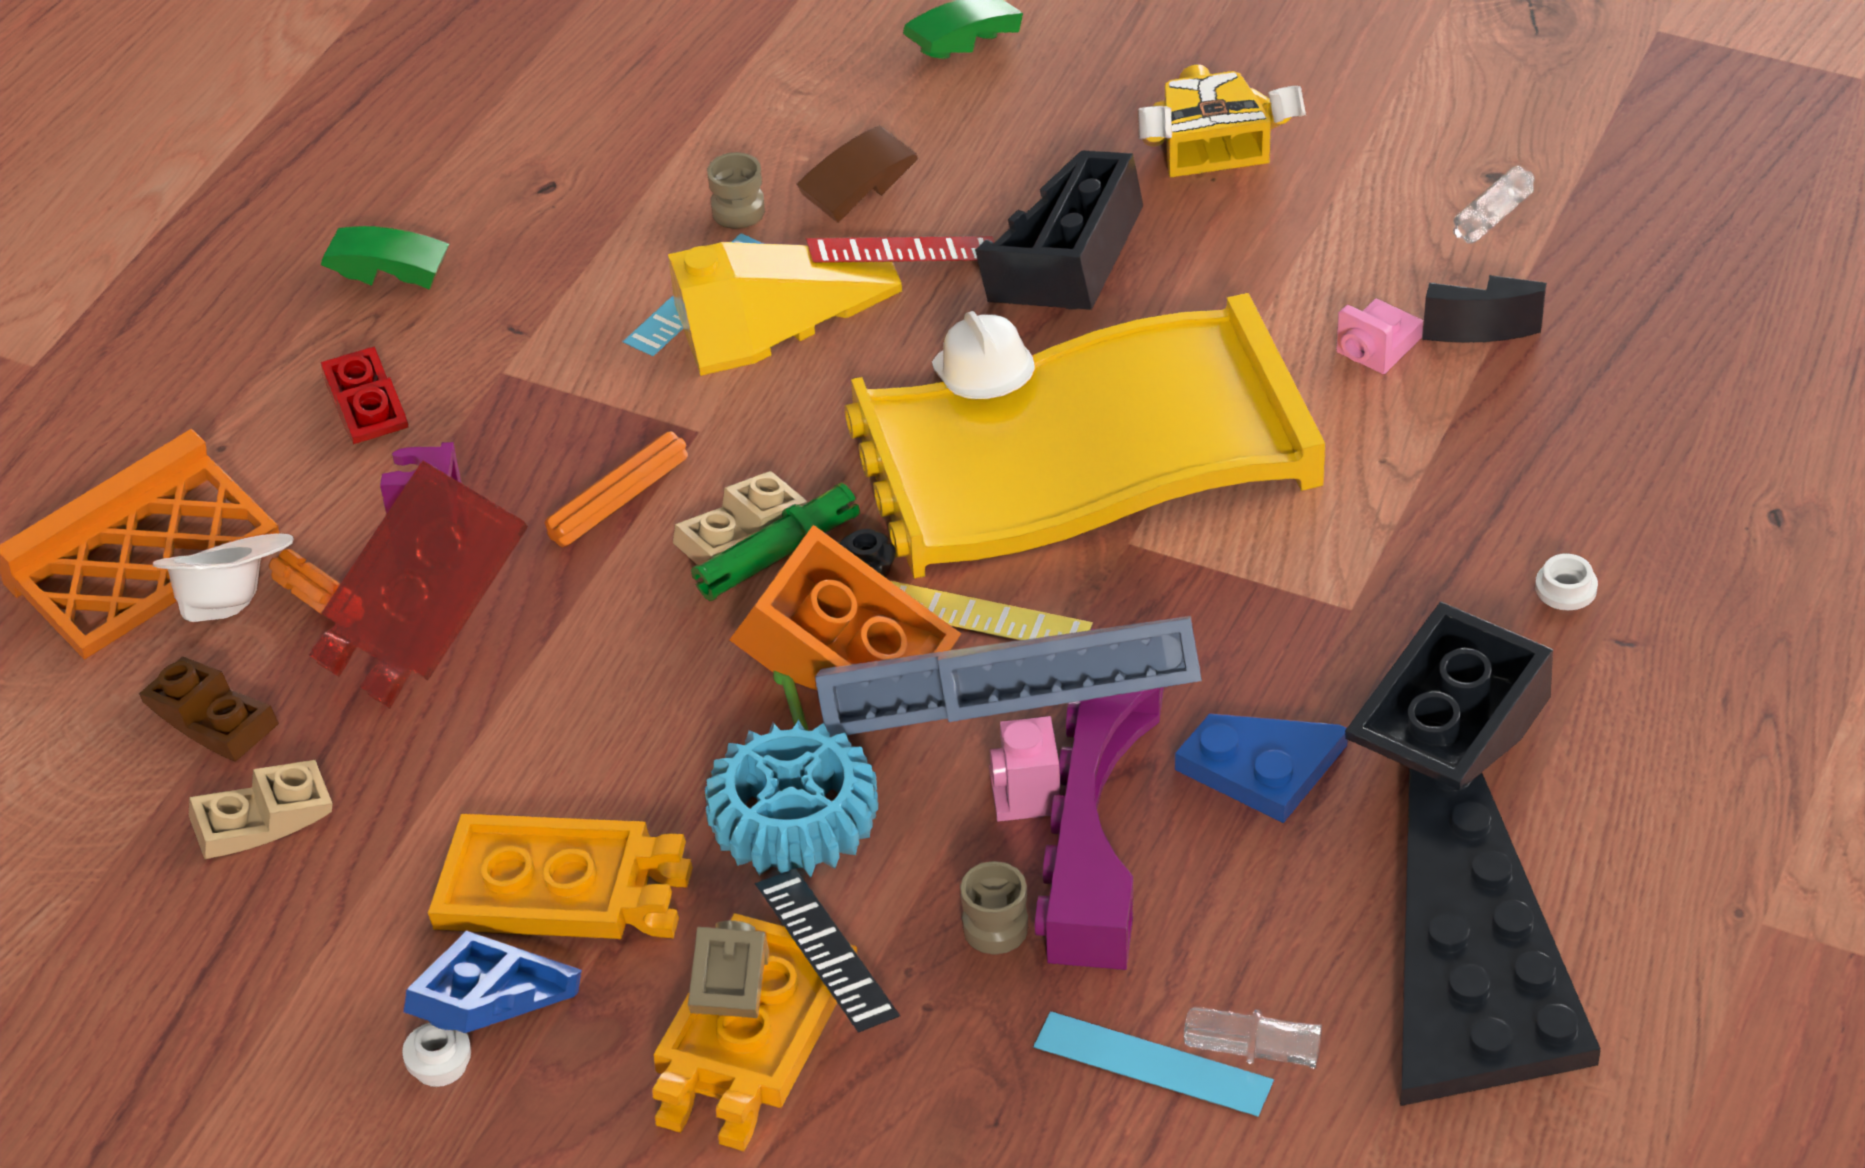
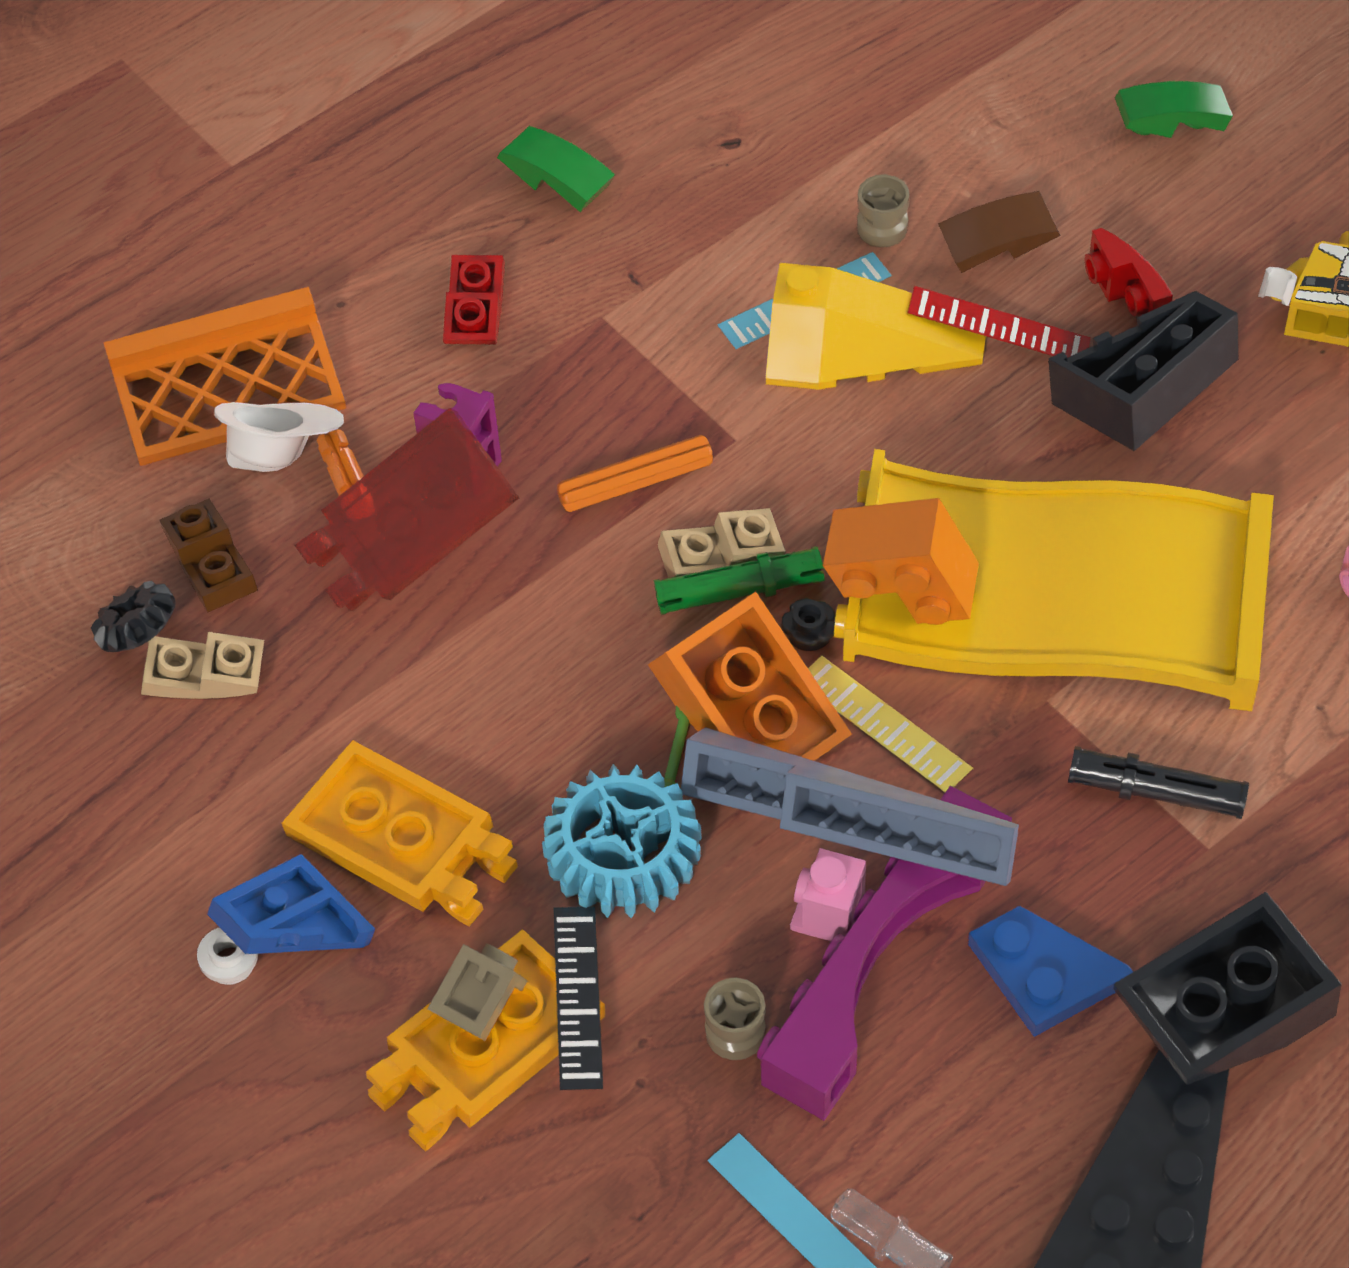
camera: 25 degrees right, 10 degrees up
white piece [932,311,1035,399] -> none
none -> black gear [91,581,176,652]
none -> orange brick [823,498,979,625]
none -> black pin [1067,746,1249,819]
none -> red slope [1084,228,1173,317]

